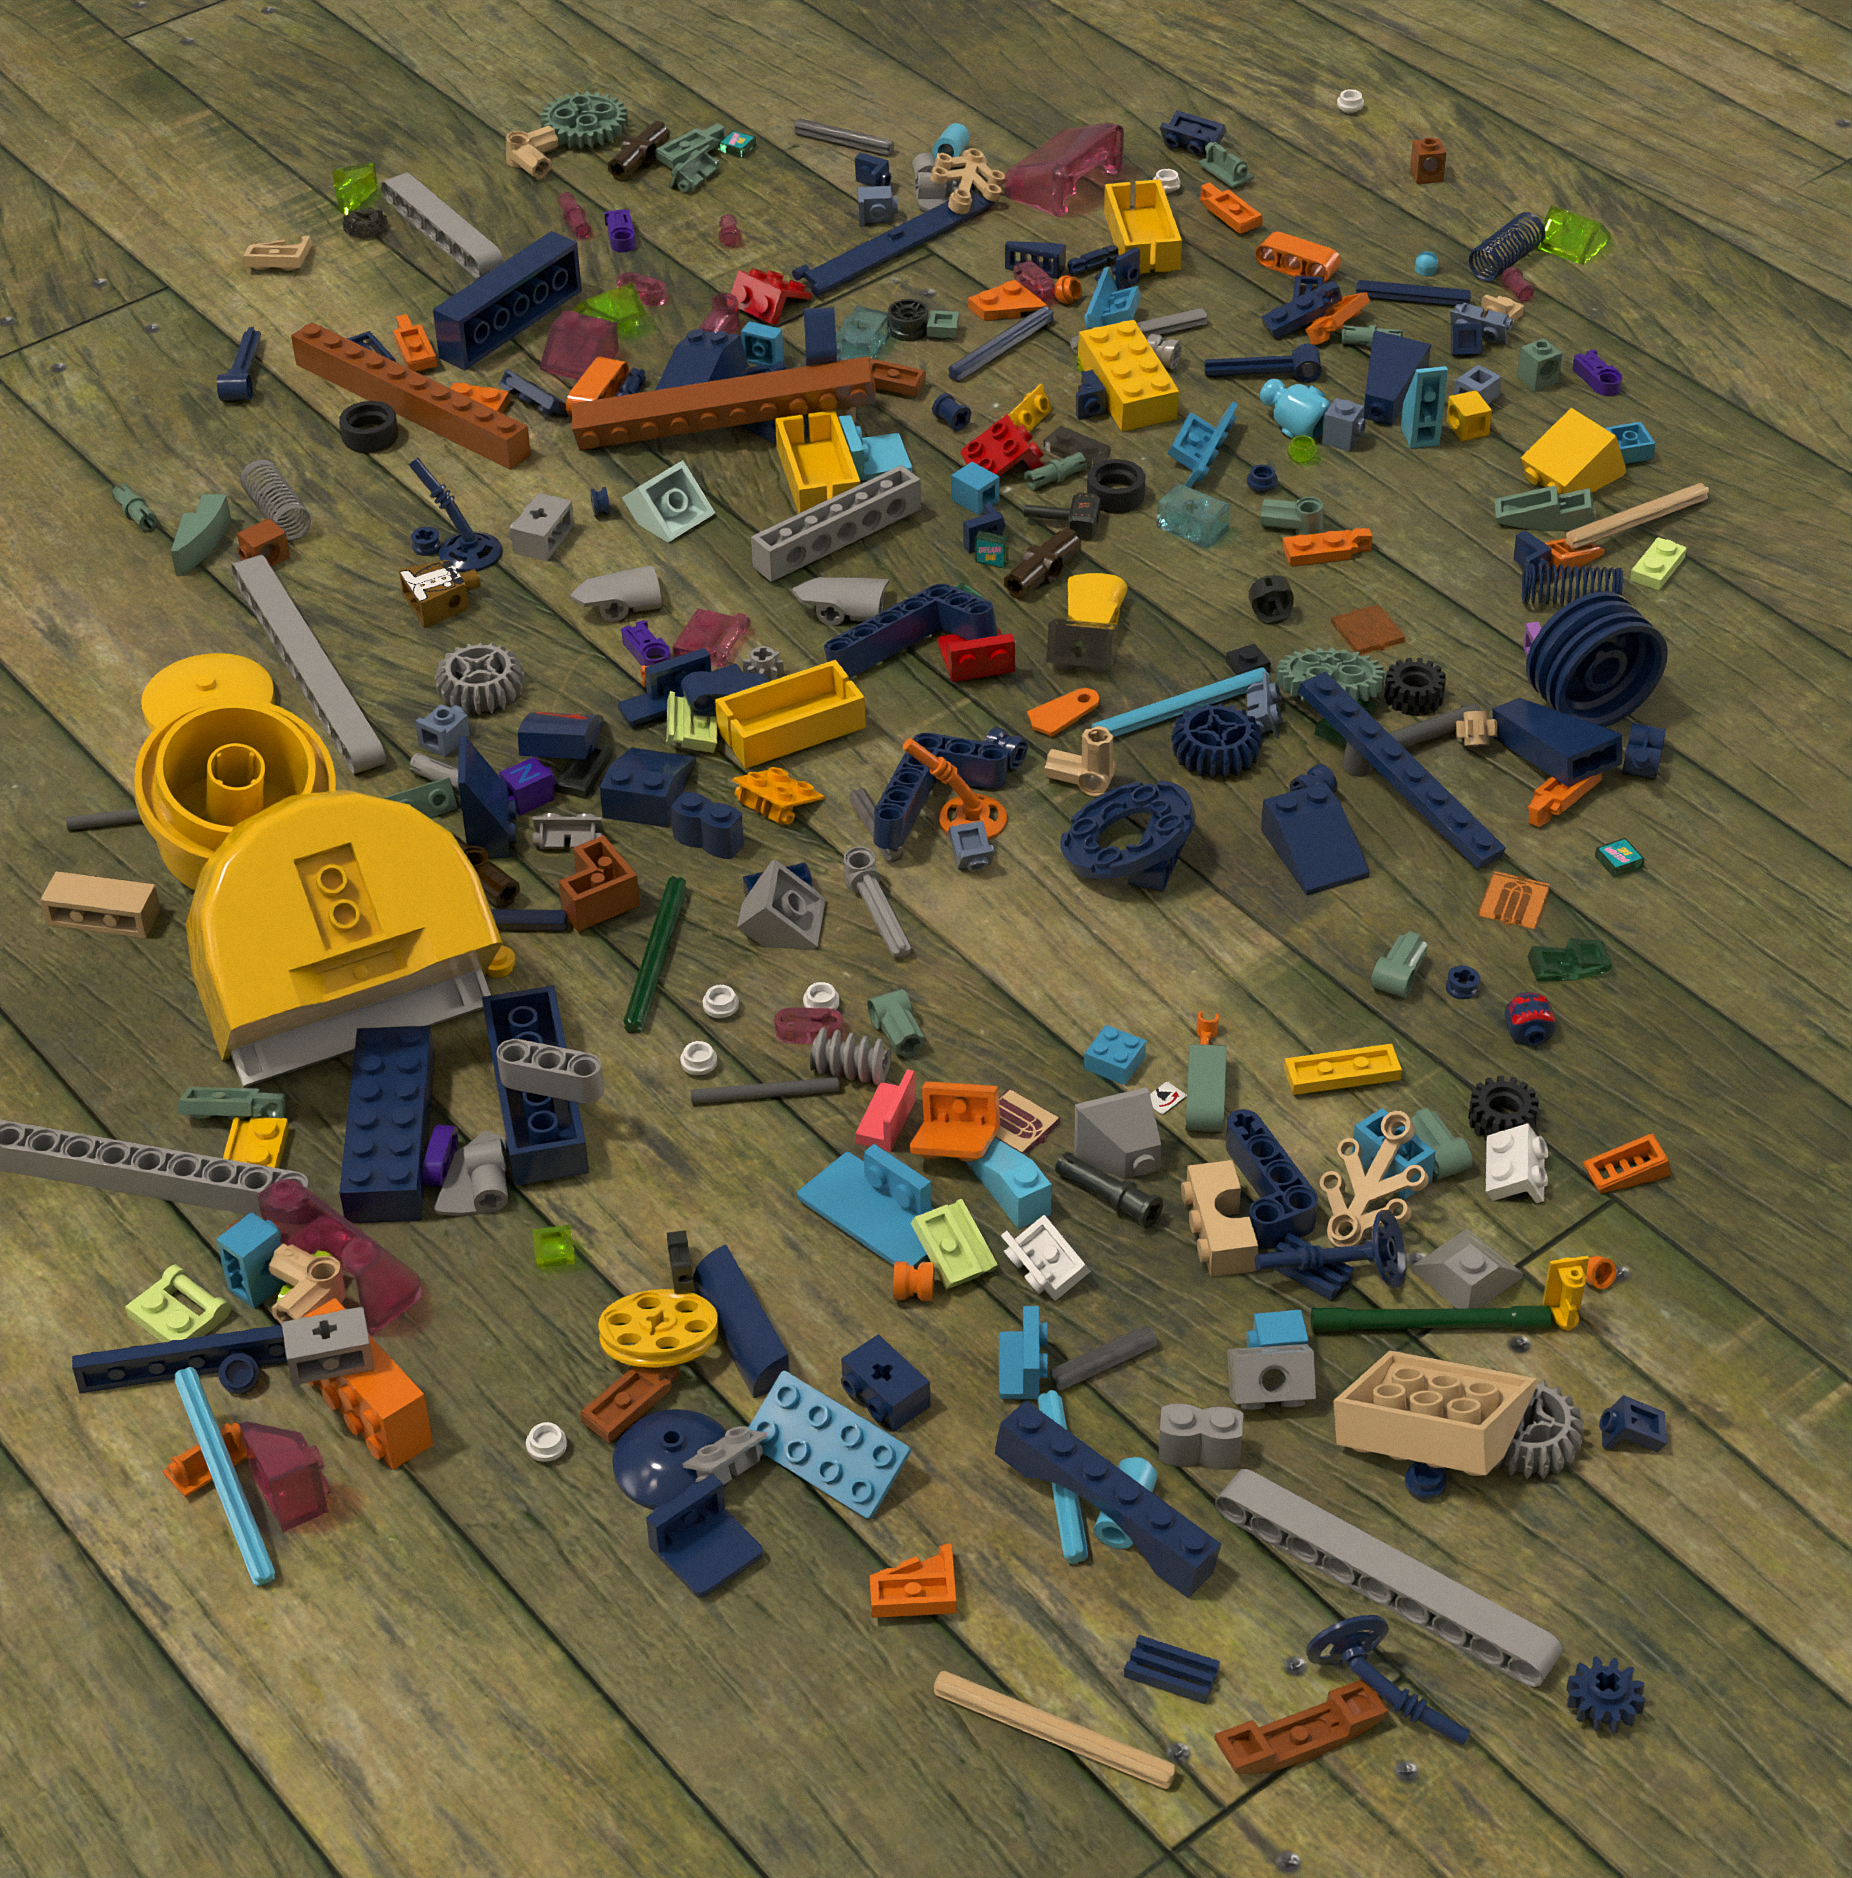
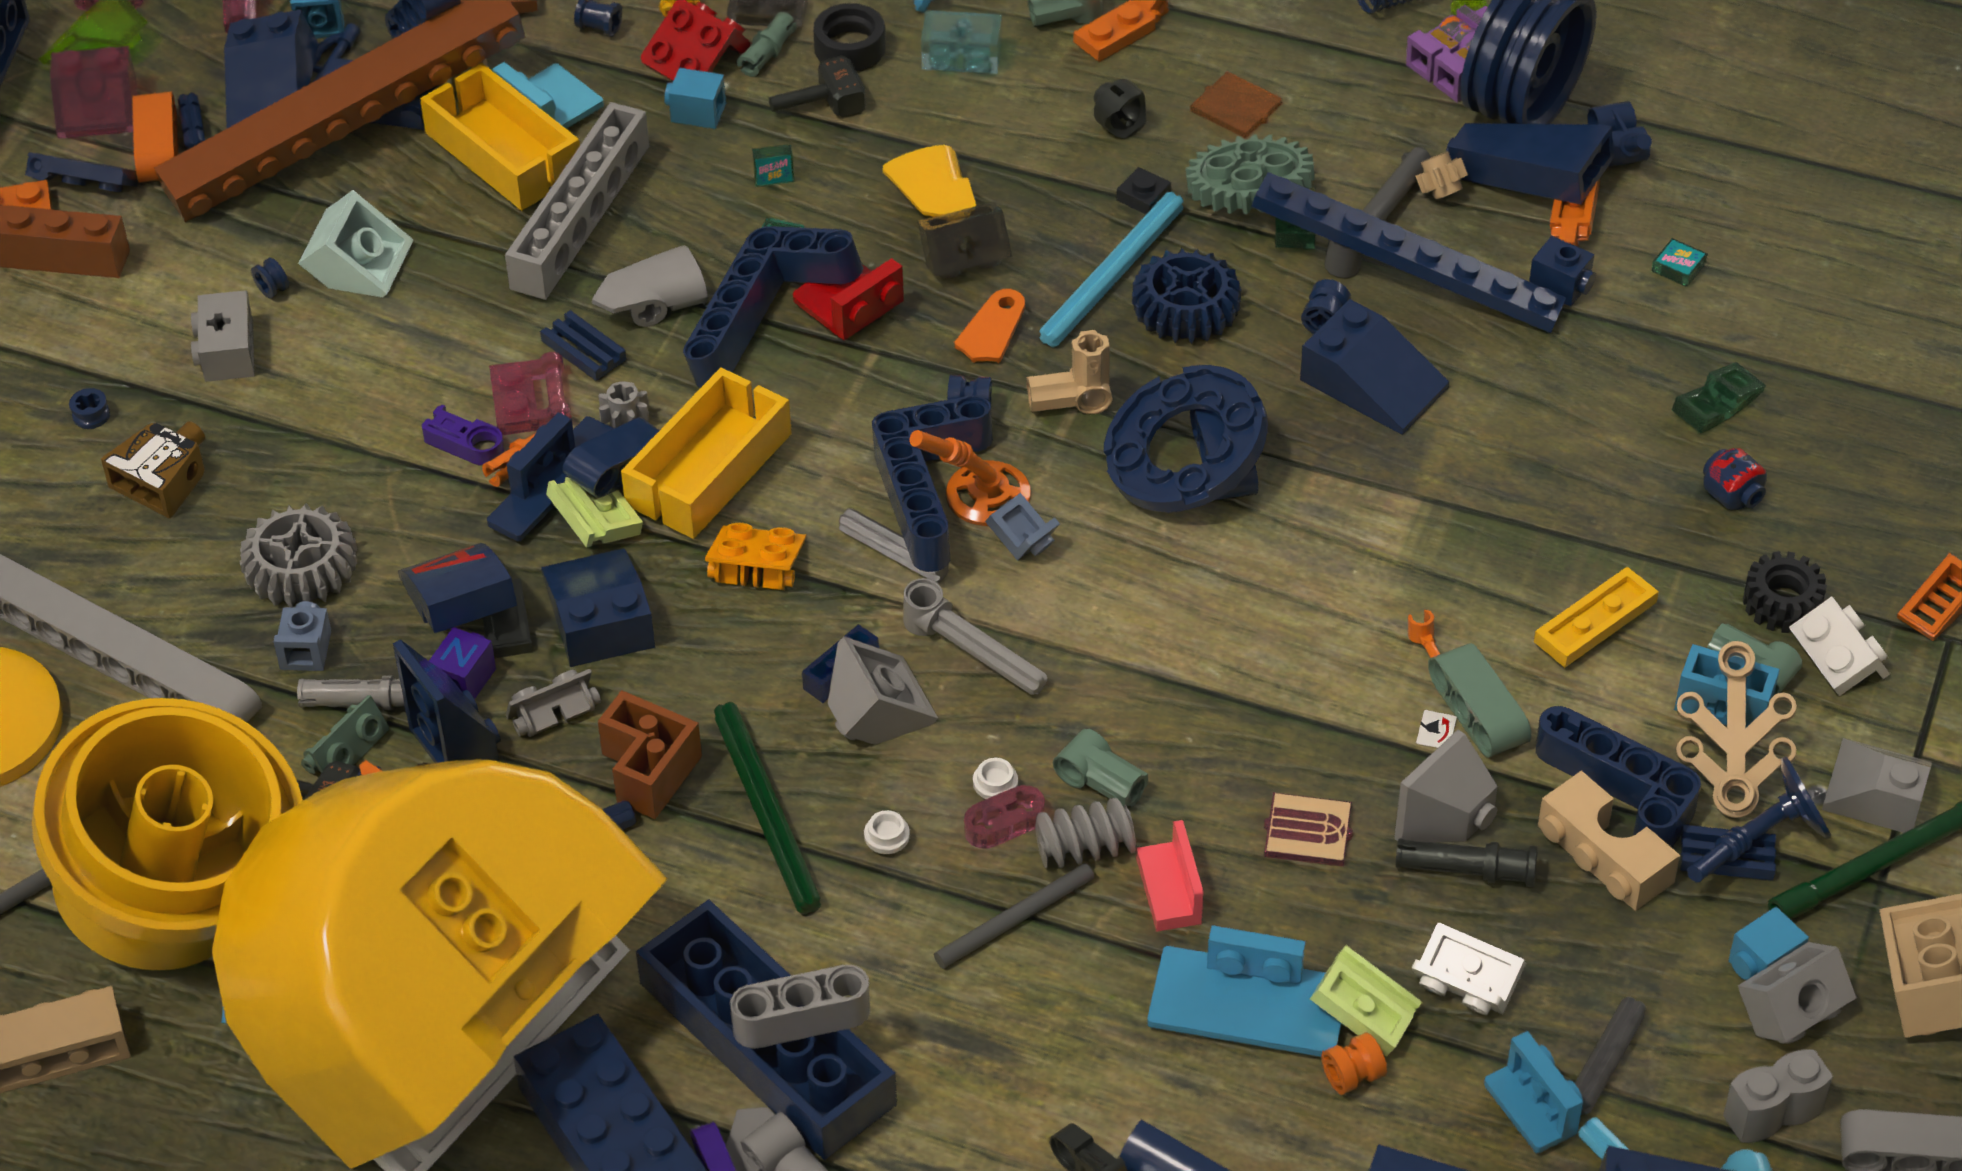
camera: 30 degrees left, 5 degrees up
dark blue dish [408,457,502,572] -> none
light grey panel [570,565,662,622] -> none
dark blue brick [671,792,744,859] -> none
white plate [680,1041,717,1075] -> none
orange bracket [910,1081,1000,1161] -> none
dark blue bracket [963,503,1005,554] -> none
medium azure slope [966,1137,1052,1229] -> none
dark brown piece [1004,528,1081,599] -> none
dark azure piece [1084,1025,1147,1085] -> none
sand blue hinge [1246,671,1283,738] -> none
sand green piece [1371,931,1428,998] -> none
black tyre [1384,658,1446,716] -> none
dark blue bush [1446,965,1480,999] -> none
clear orange piece [1478,871,1550,929] -> none
none -> dark blue tile [540,310,626,381]
none -> dark blue brick [1529,236,1596,307]

